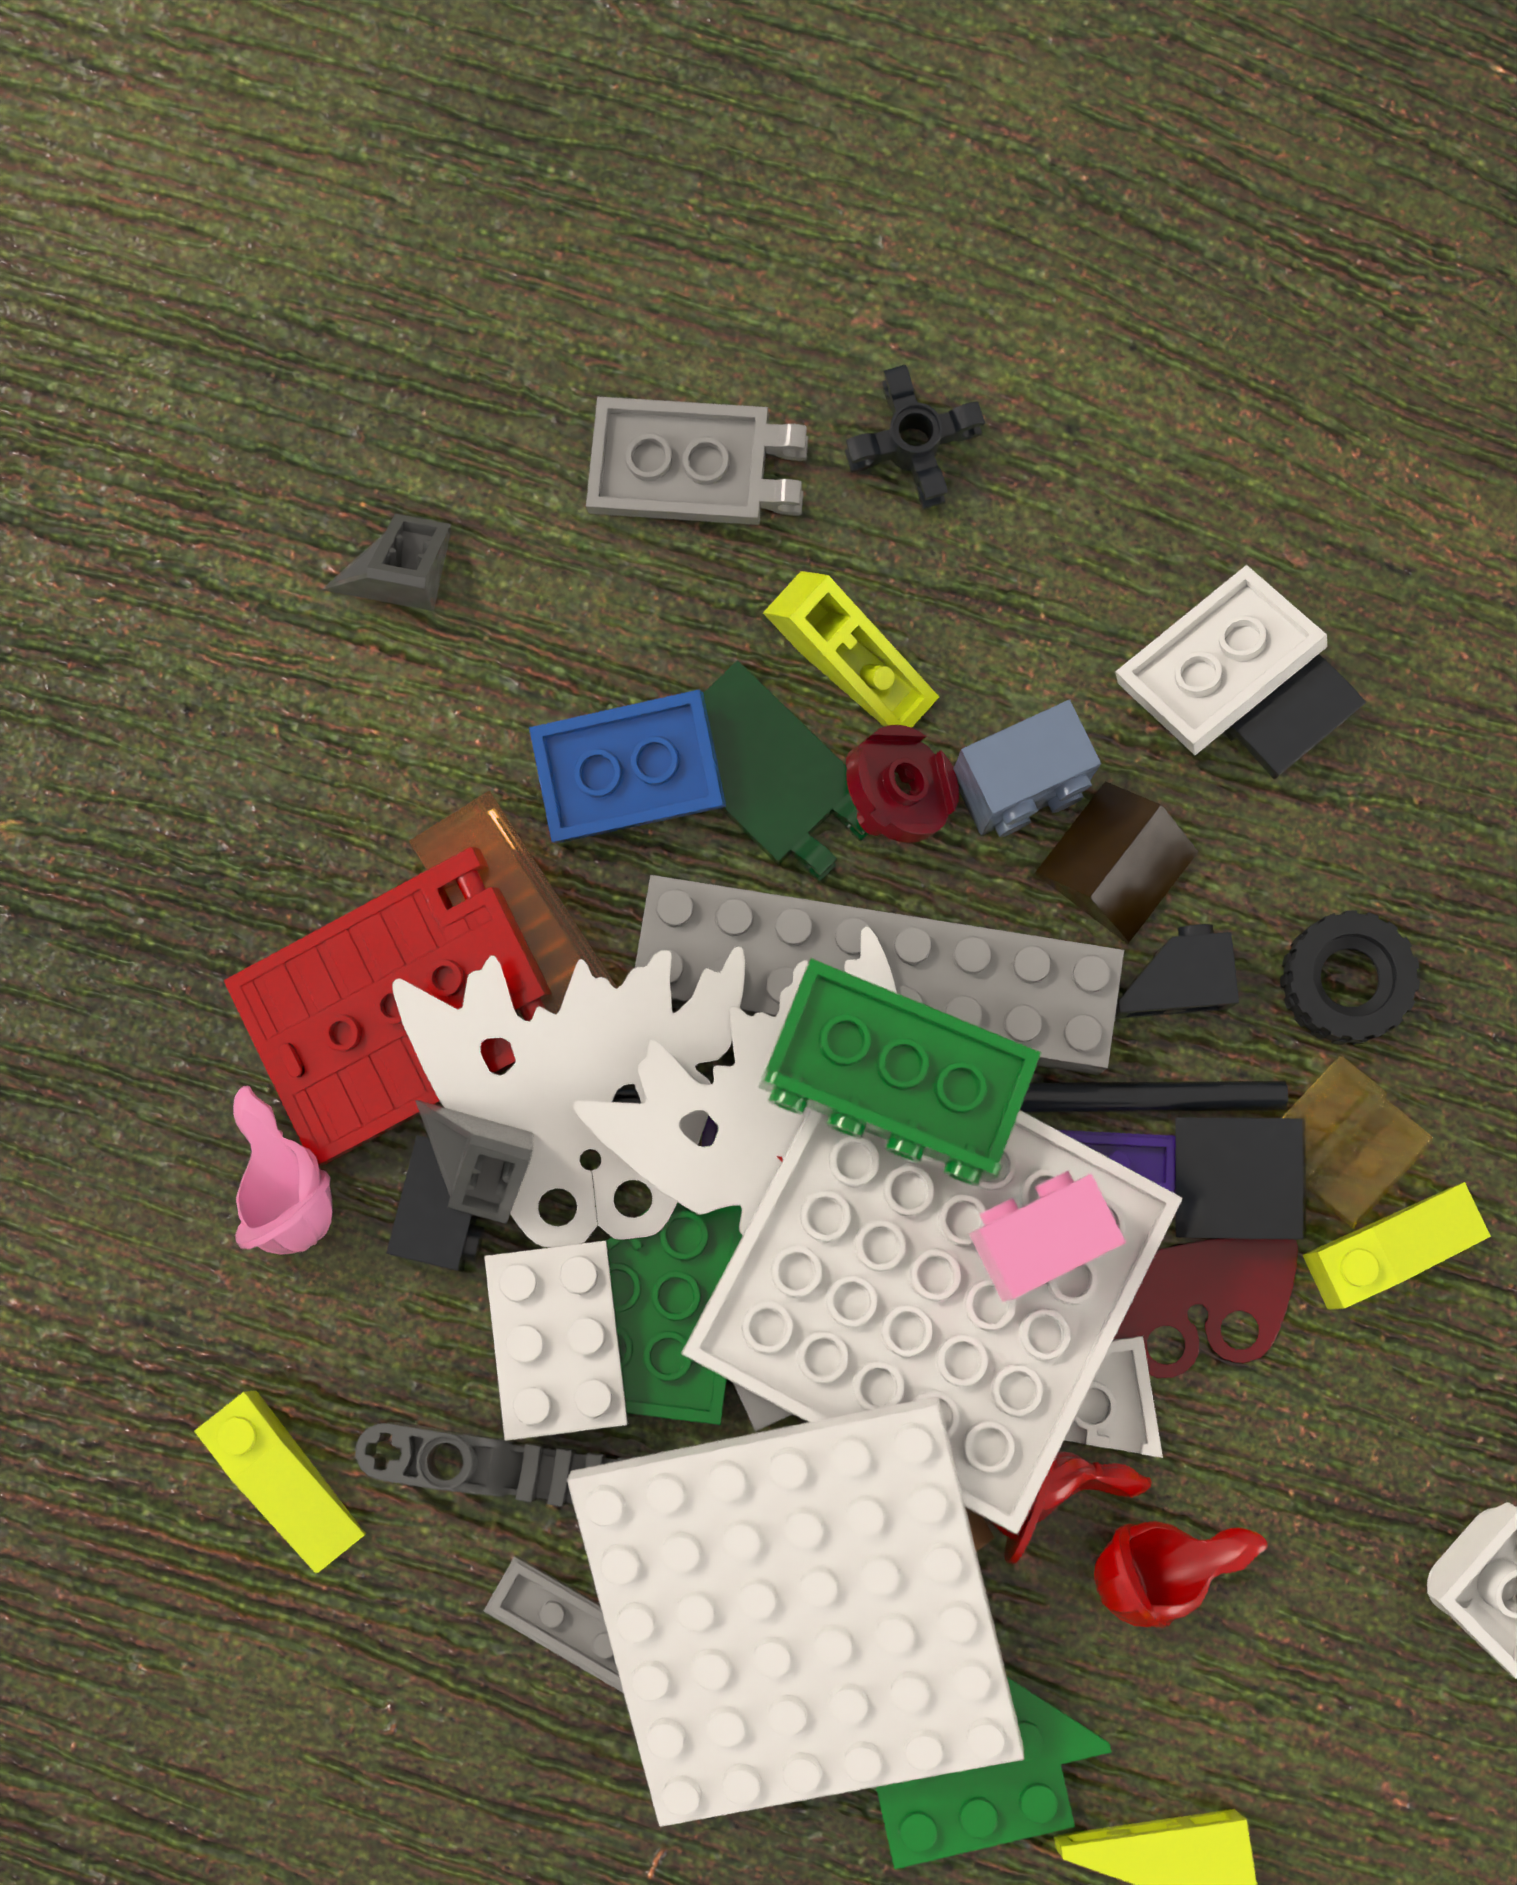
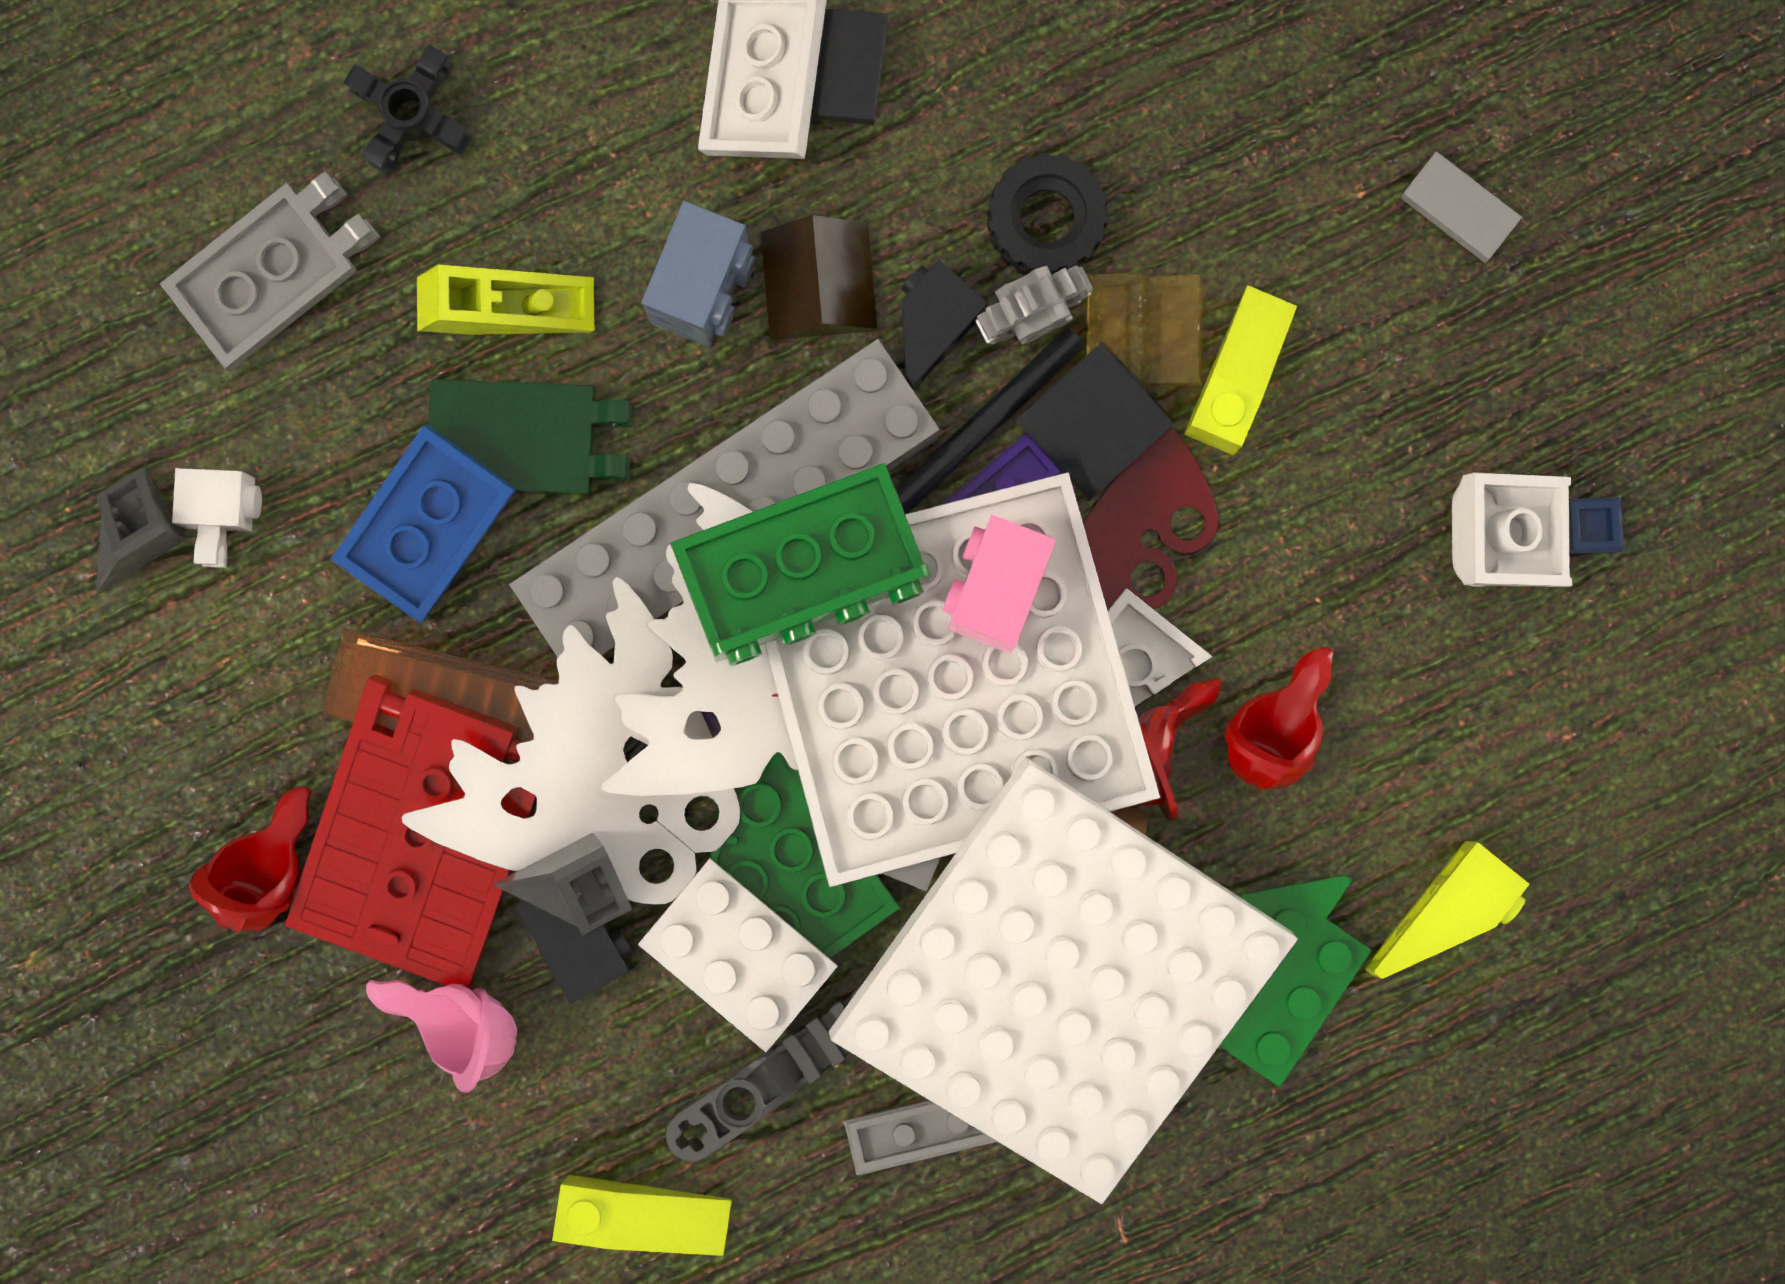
camera: 40 degrees left, 5 degrees up
dark red plate [846,725,959,843] -> none
none -> white brick [172,468,262,568]
none -> red piece [188,787,312,933]
none -> light grey gear [975,265,1093,345]

